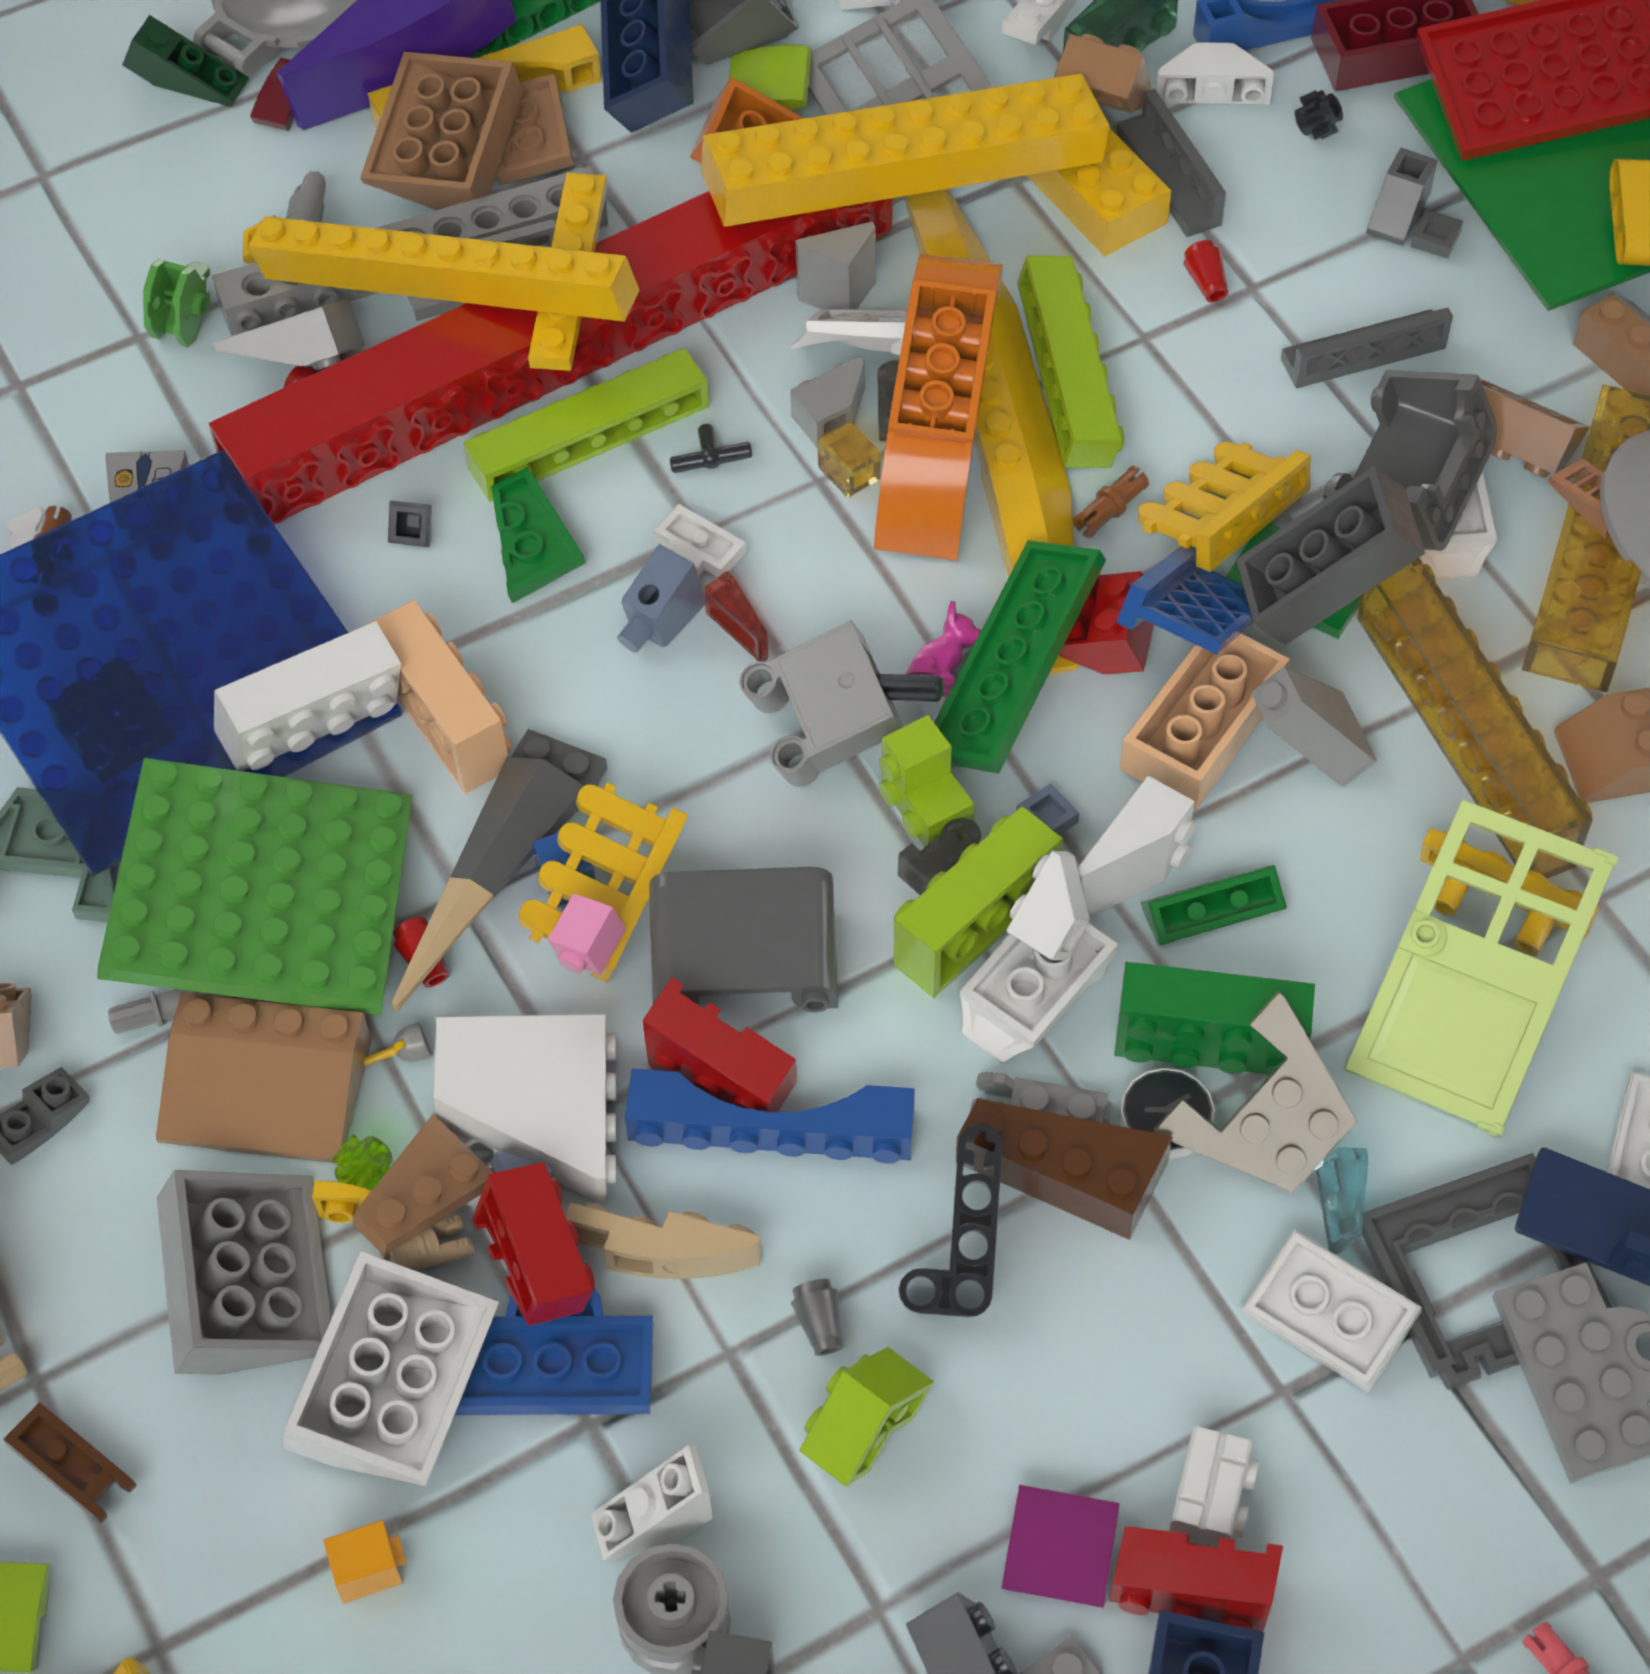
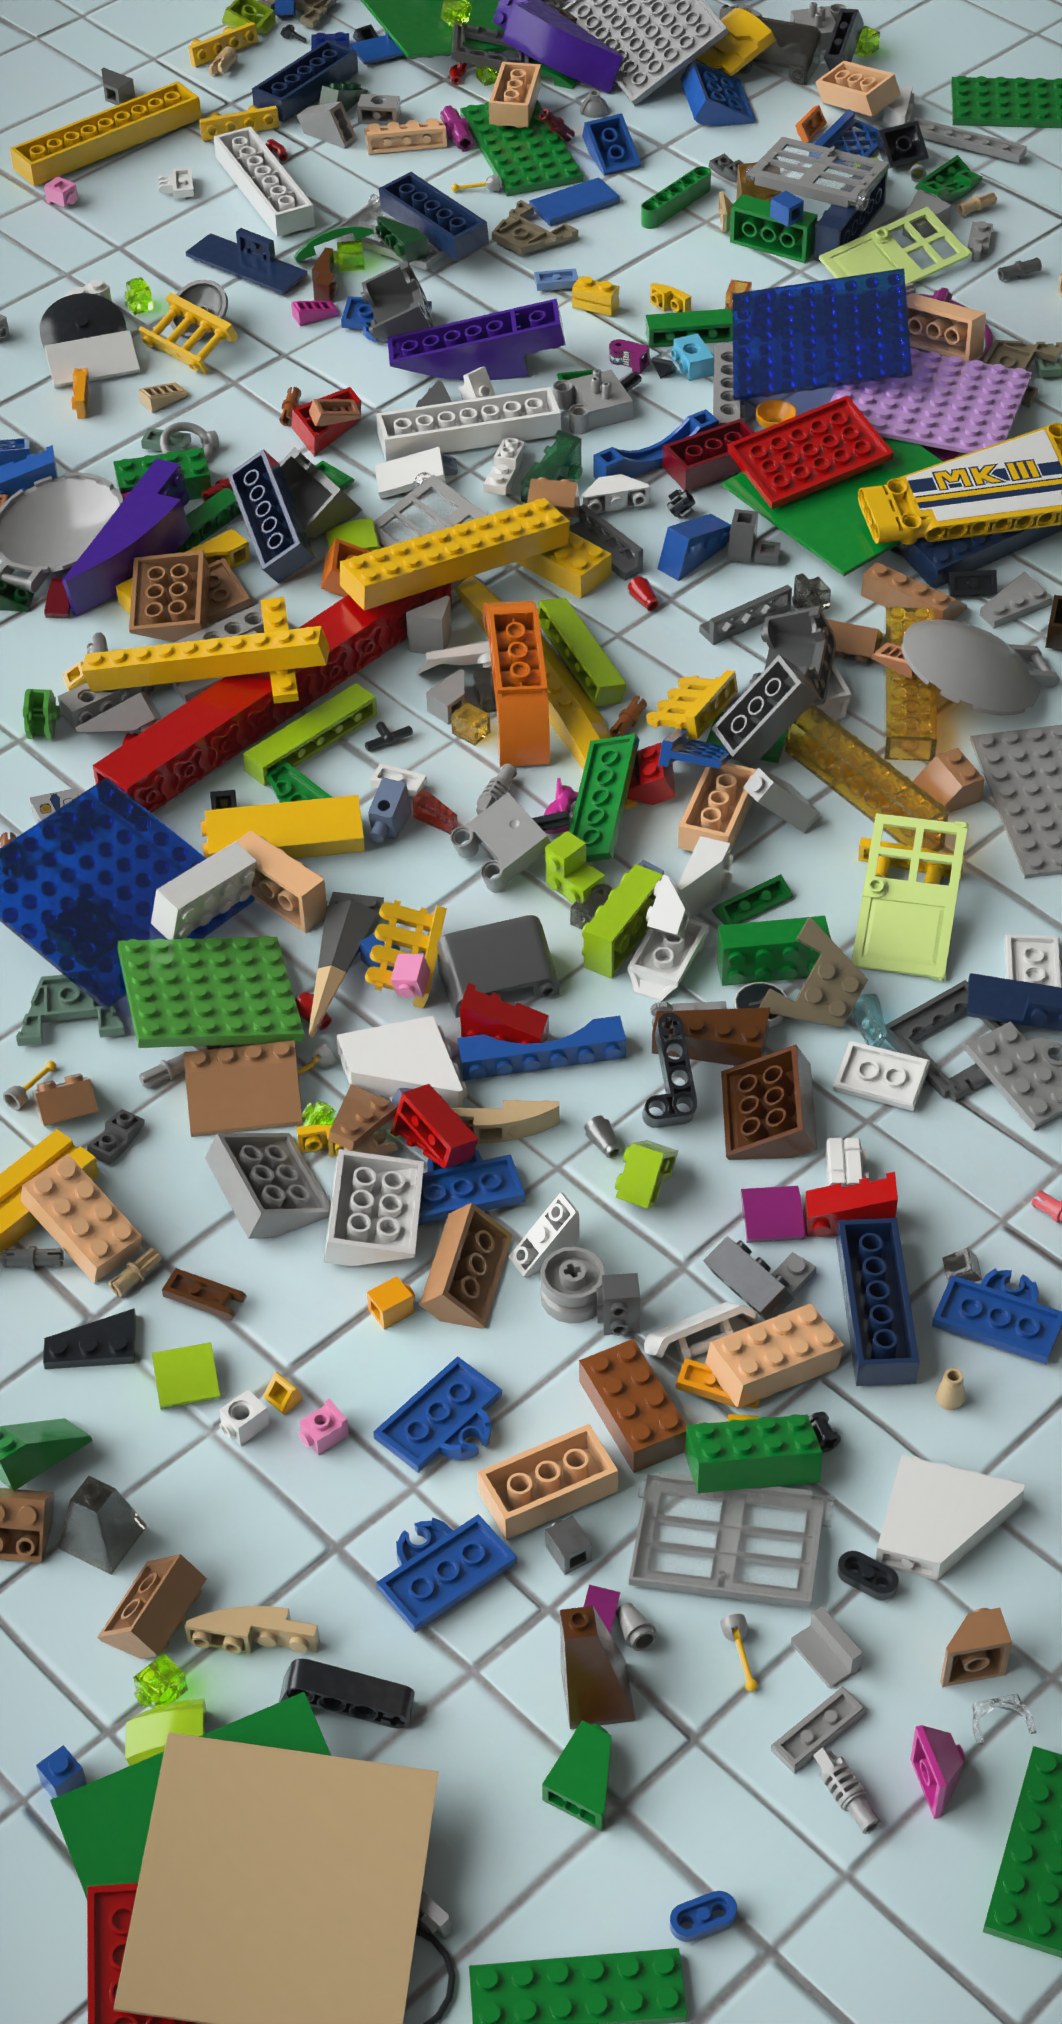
camera: 15 degrees left, 10 degrees down
none -> yellow brick [201,795,365,859]
none -> medium nougat slope [419,1203,513,1329]
none -> light grey hinge [476,764,517,815]
none -> blue wedge [657,514,731,581]
none -> reddish brown slope [721,1045,818,1160]
none -> clear smoke brick [792,573,831,611]

